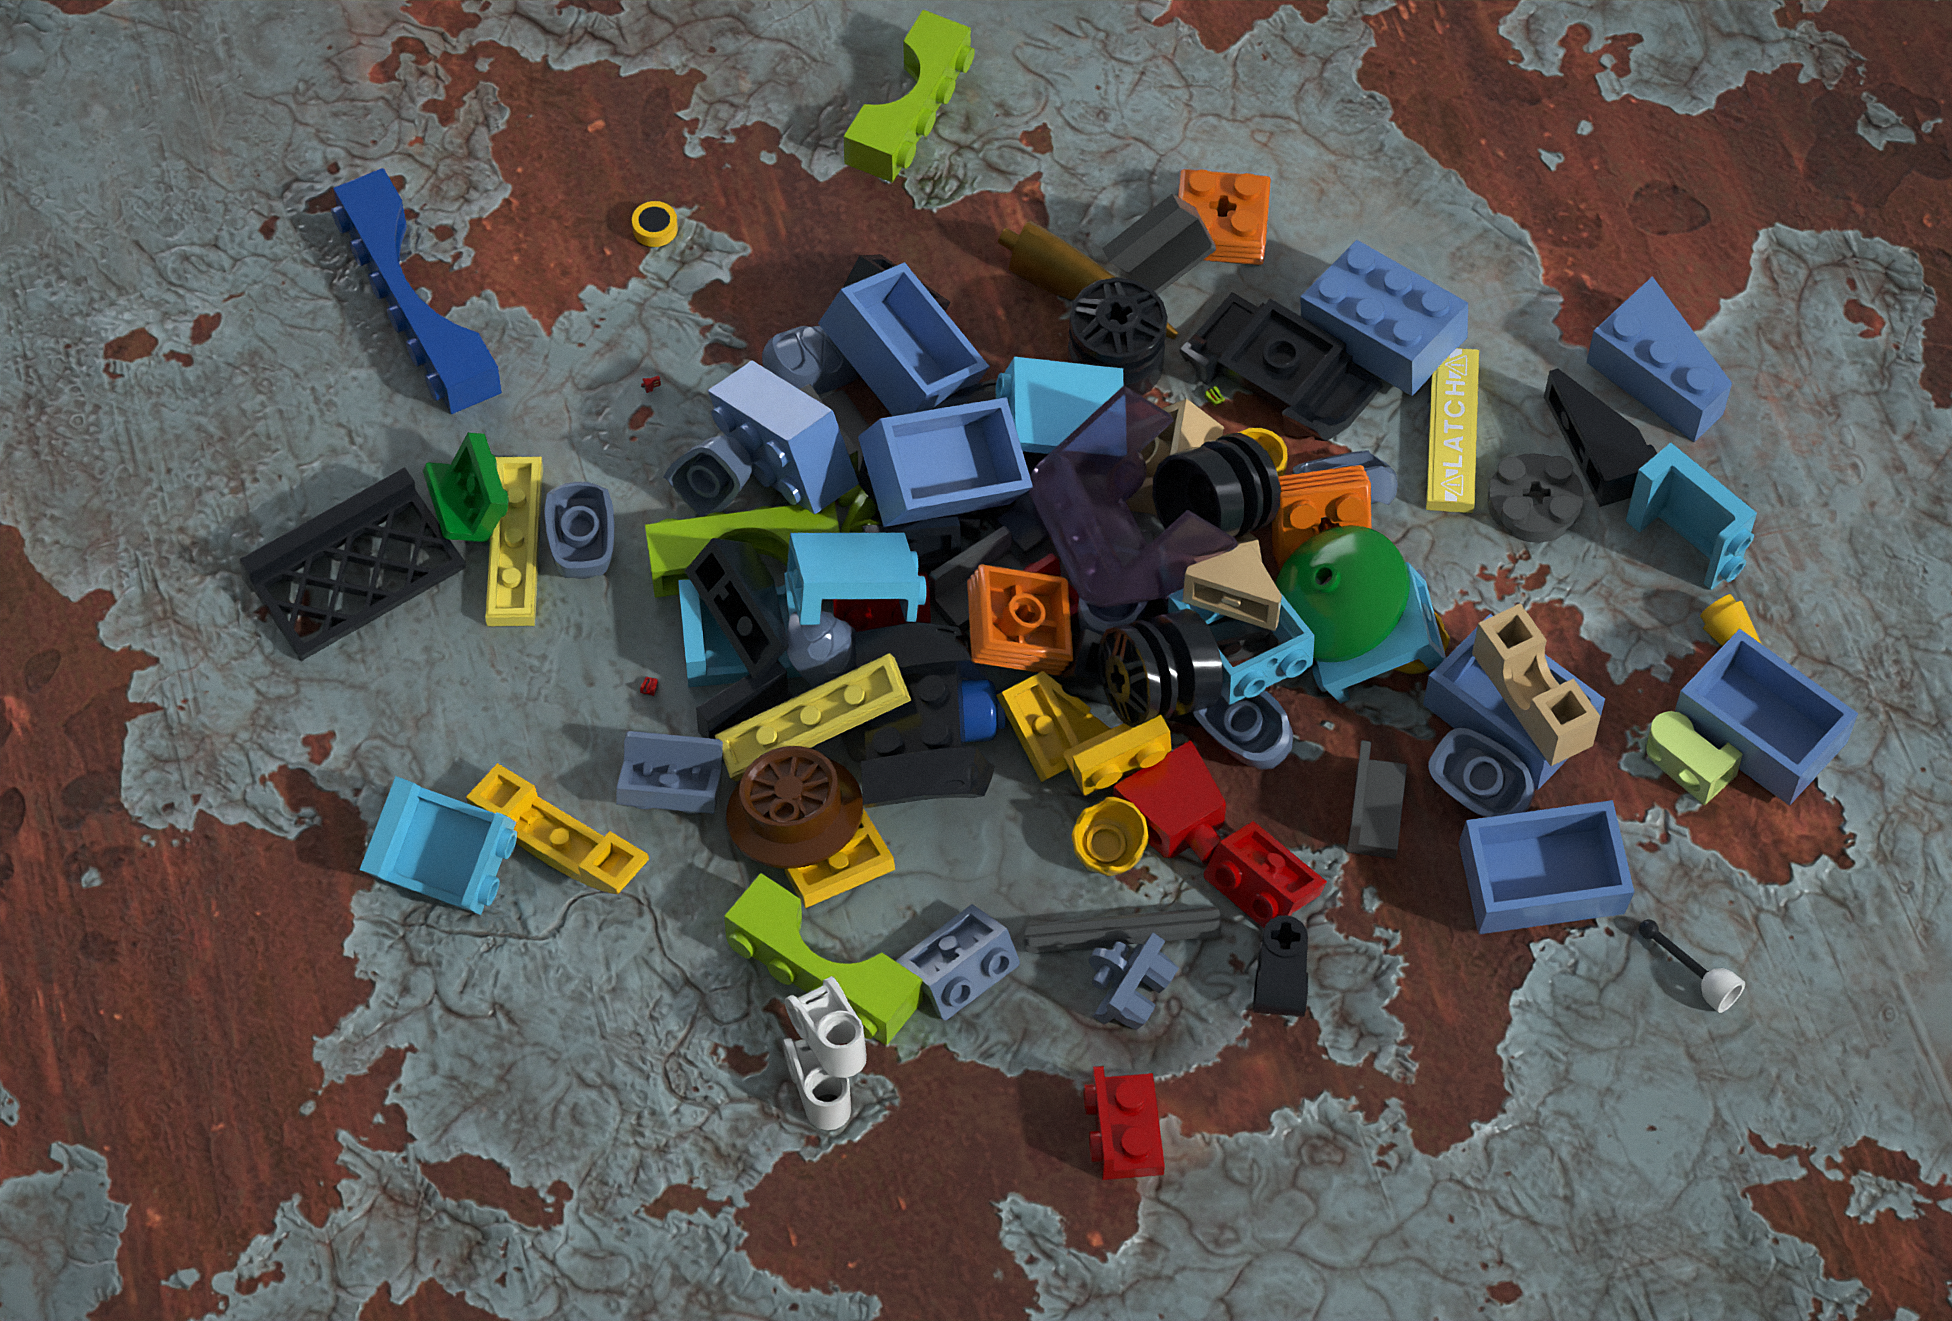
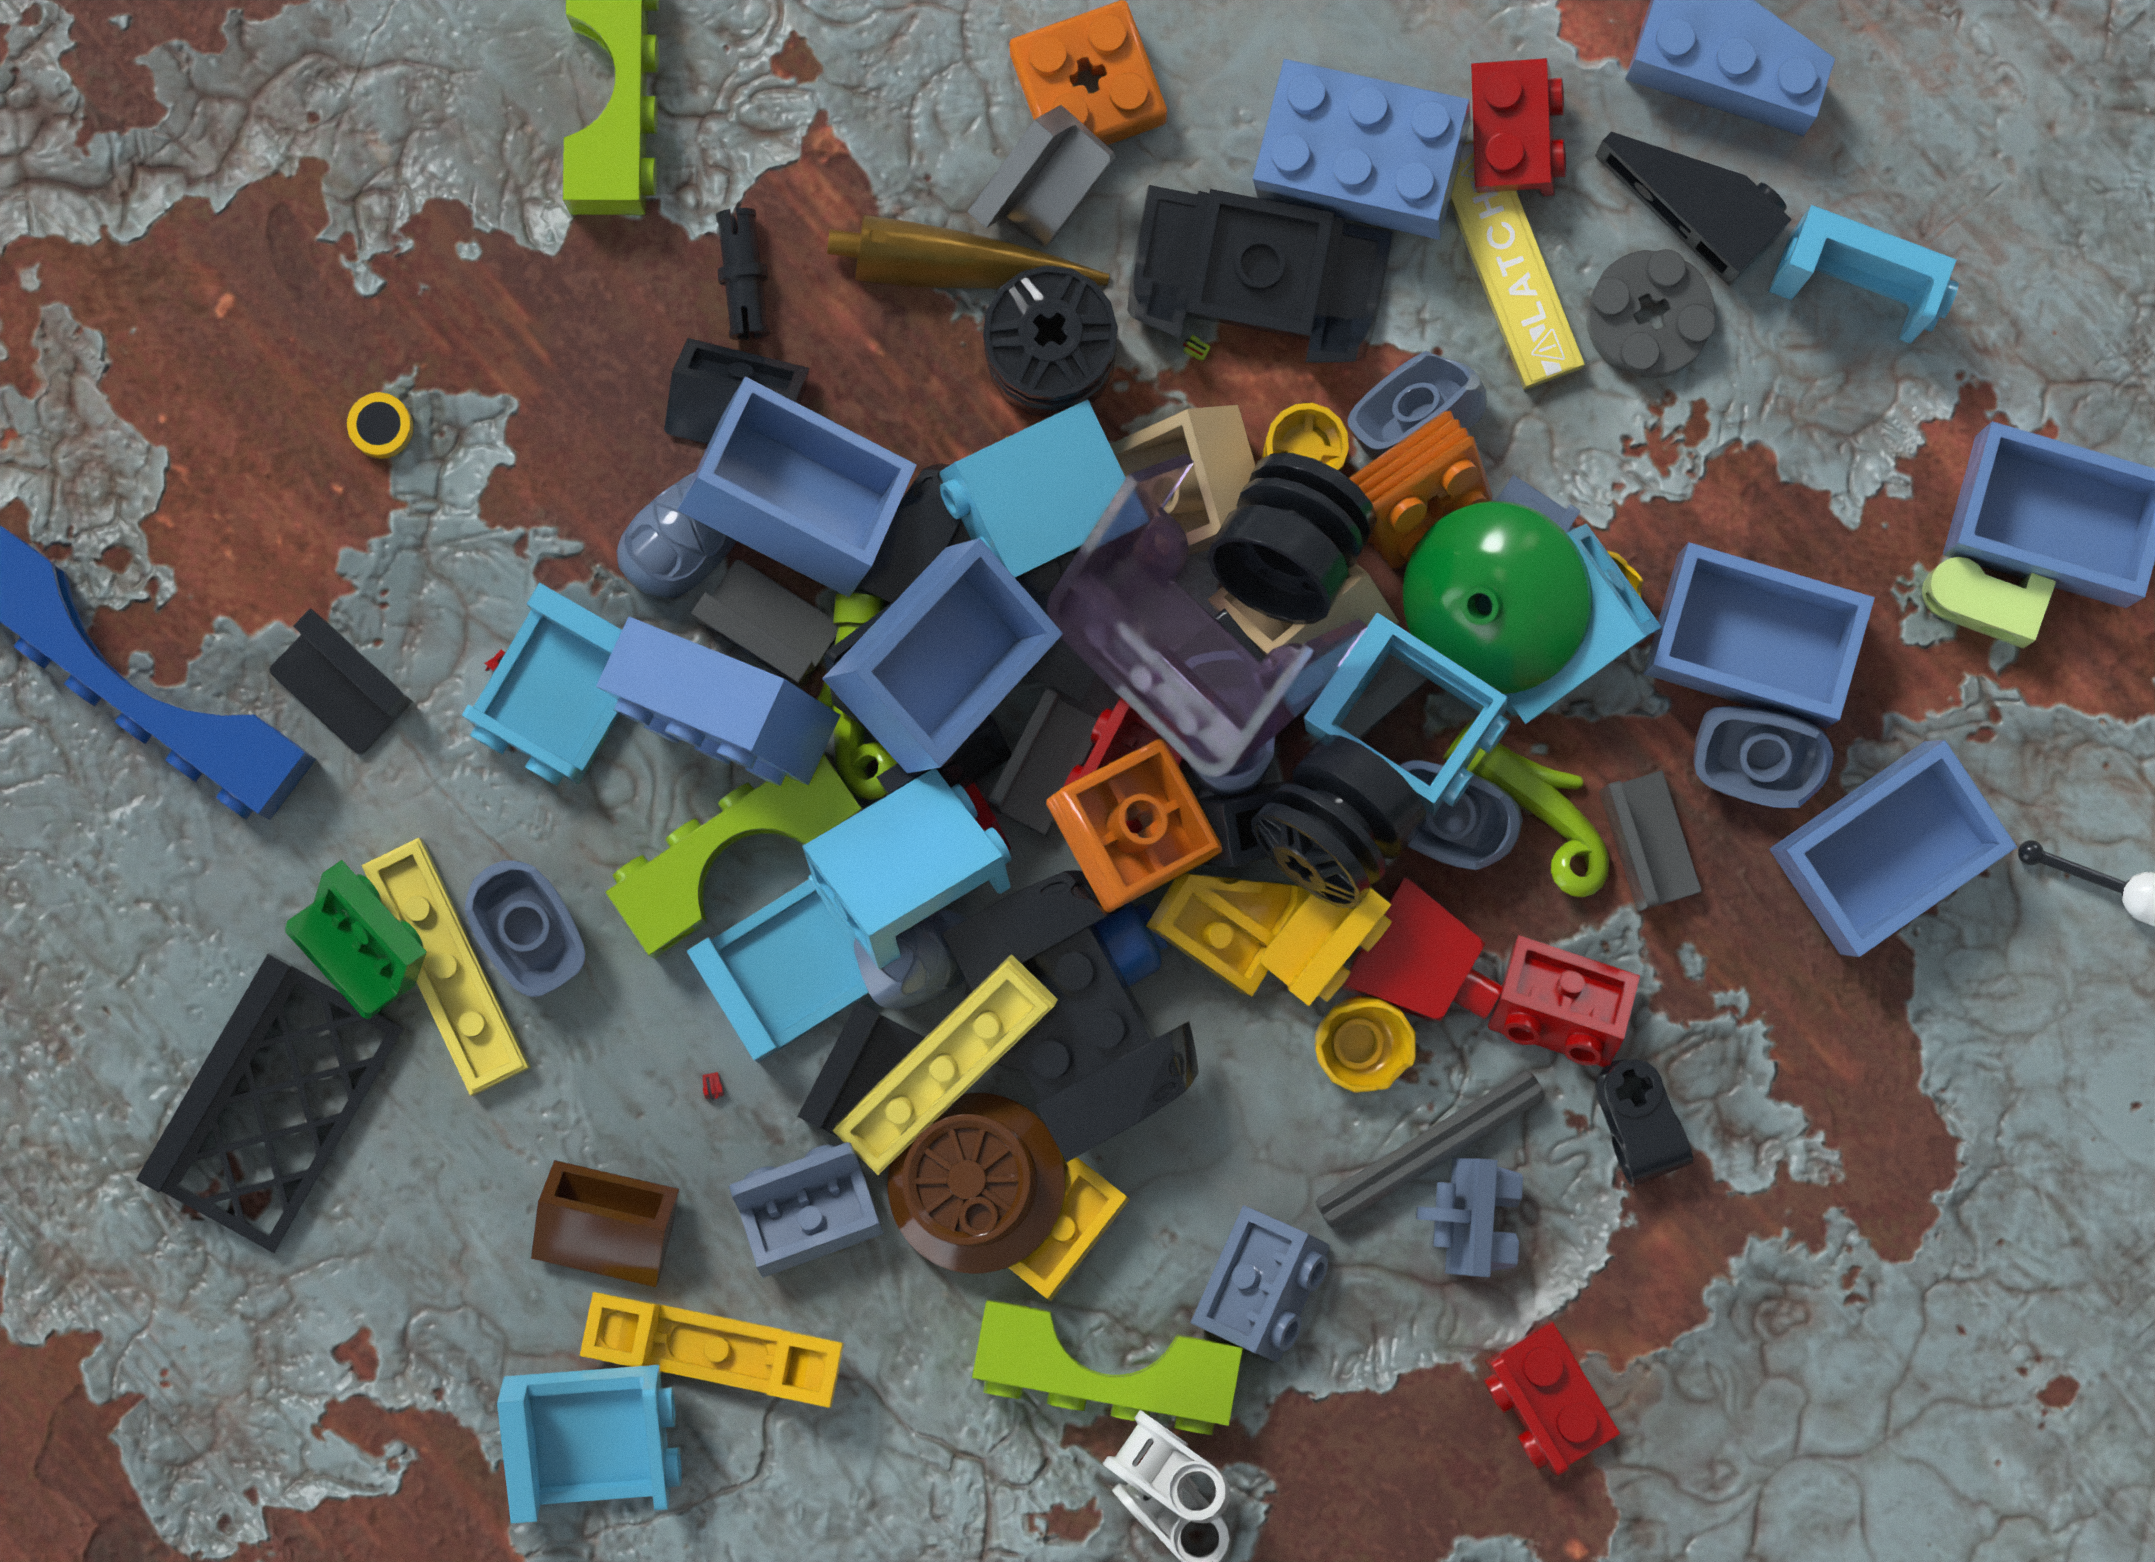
camera: 25 degrees left, 25 degrees up
sand blue piece [663,436,753,517] -> none
black slope [684,538,789,679] -> none
tan slope [1182,544,1282,631] -> none
tan arch [1472,603,1601,766] -> none
yellow cone [1700,594,1762,647] -> none
none -> black panel [269,608,413,754]
none -> medium azure panel [462,582,622,787]
none -> reddish brown brick [531,1160,679,1287]
none -> black pin [716,208,770,340]
none -> lime plant [1443,718,1610,897]
none -> red bracket [1471,58,1566,196]

